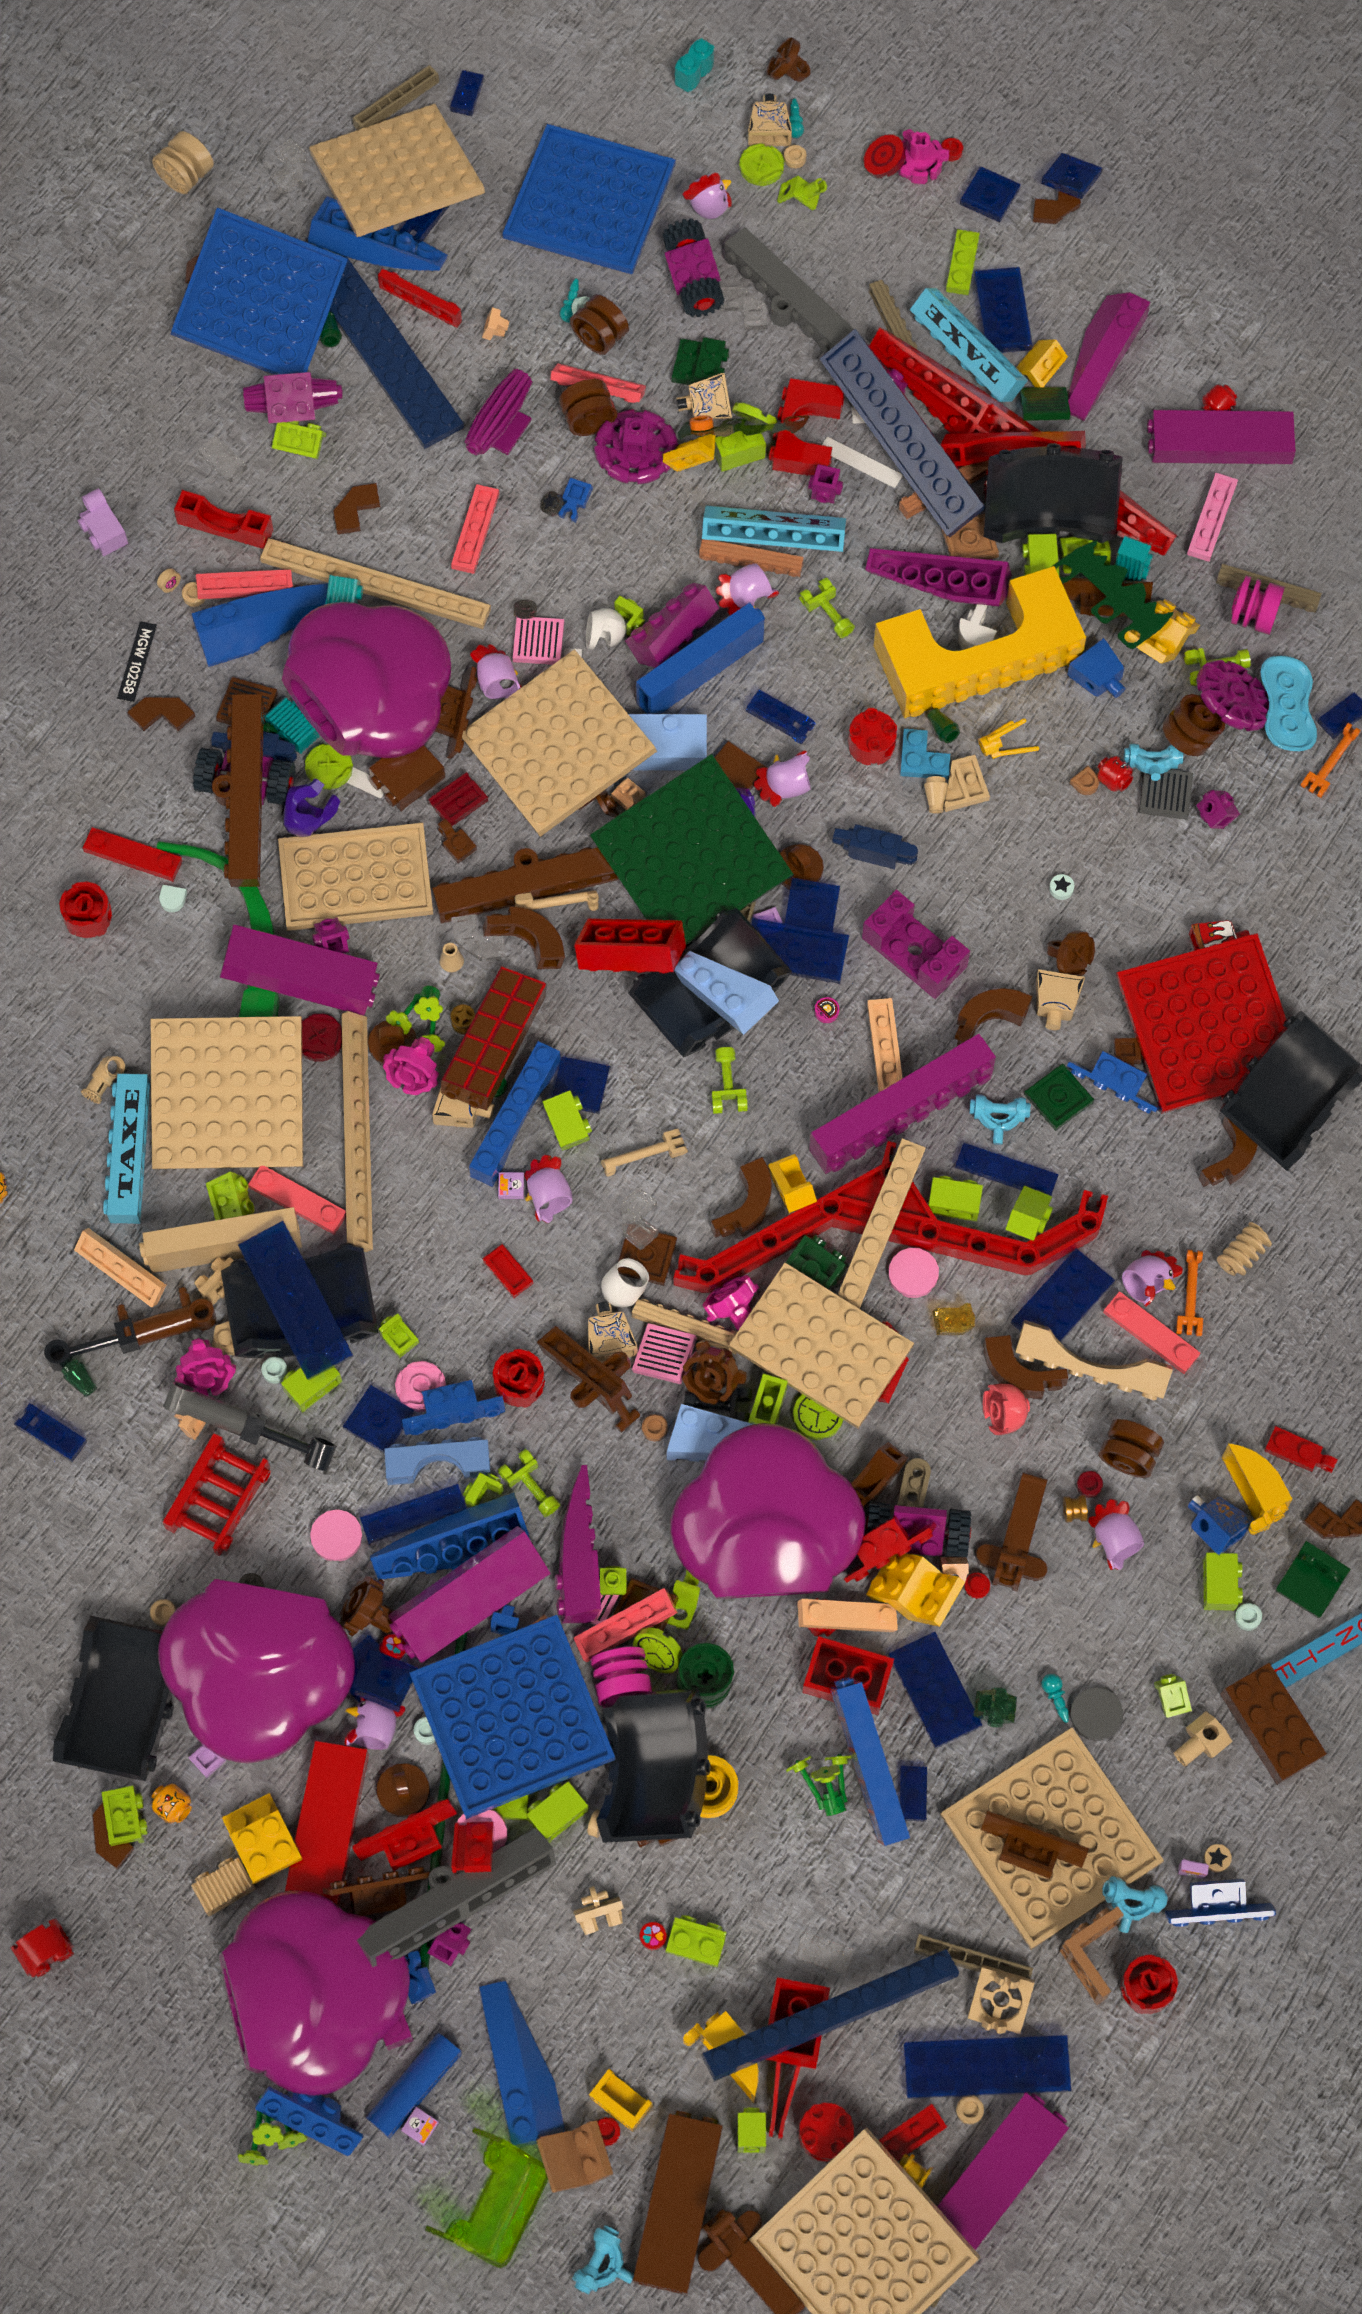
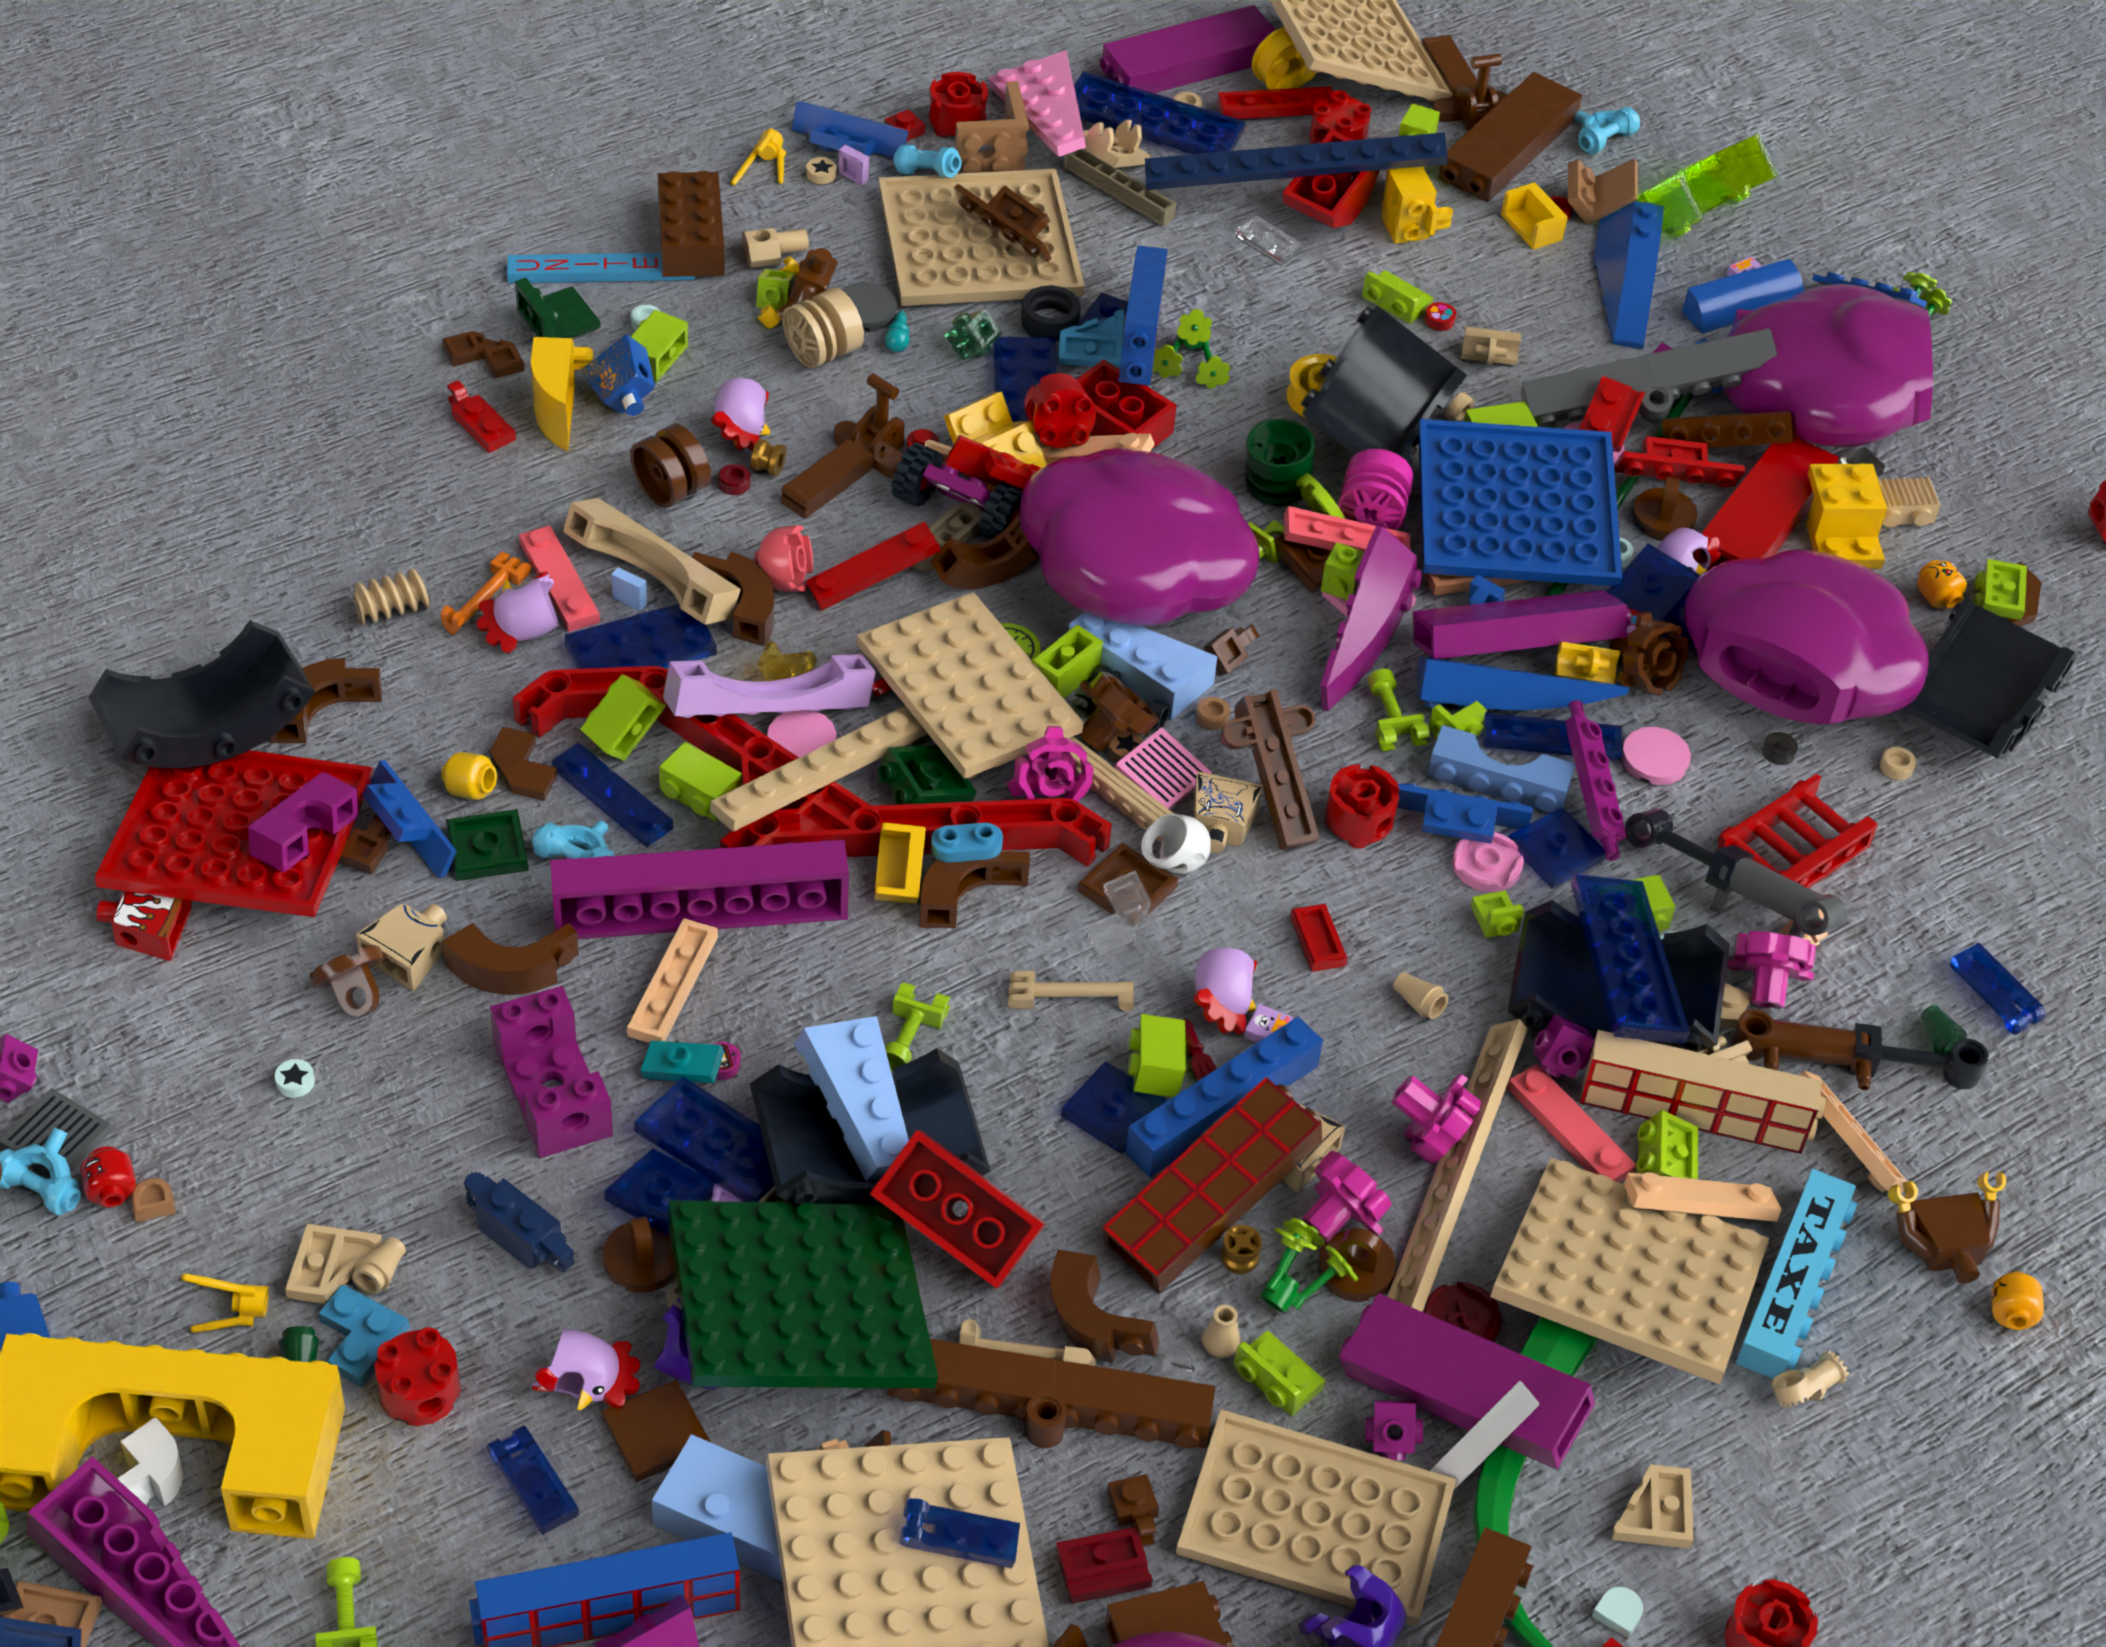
camera: 160 degrees left, 20 degrees down
none -> magenta arch [248,772,358,873]
none -> yellow head [441,752,497,800]
none -> reddish brown tile [490,727,557,801]
none -> light blue tile [611,567,647,611]
none -> teal plate [640,1040,724,1083]
none -> lavender arch [663,654,876,718]
none -> yellow plant [730,128,786,186]
none -> reddish brown torso [757,248,838,329]
none -> tan wheel [783,287,864,369]
none -> red plate [806,521,941,611]
none -> red plate [884,109,926,141]
none -> clear blue plate [899,1498,1020,1569]
none -> dark azure plate [931,823,1003,863]
none -> bright pink wing [988,50,1086,157]
none -> black tyre [1021,285,1081,342]
none -> red brick [1024,373,1096,448]
none -> dark azure wing [1058,310,1124,369]
none -> dark red piece [1181,1018,1217,1082]
none -> reddish brown plate [1203,624,1259,676]
none -> lime bracket [1233,1330,1326,1417]
none -> dark pink piece [1391,1073,1481,1164]
none -> tan cone [1393,972,1448,1019]
none -> white sticker [1430,1381,1540,1491]
none -> magenta brick [1533,1014,1595,1079]
none -> yellow hips [1554,642,1620,684]
none -> magenta plate [1565,700,1627,861]
none -> tan wing [1611,1464,1693,1549]
none -> light nougat plate [1624,1172,1782,1222]
none -> reddish brown torso [1888,1171,2006,1284]

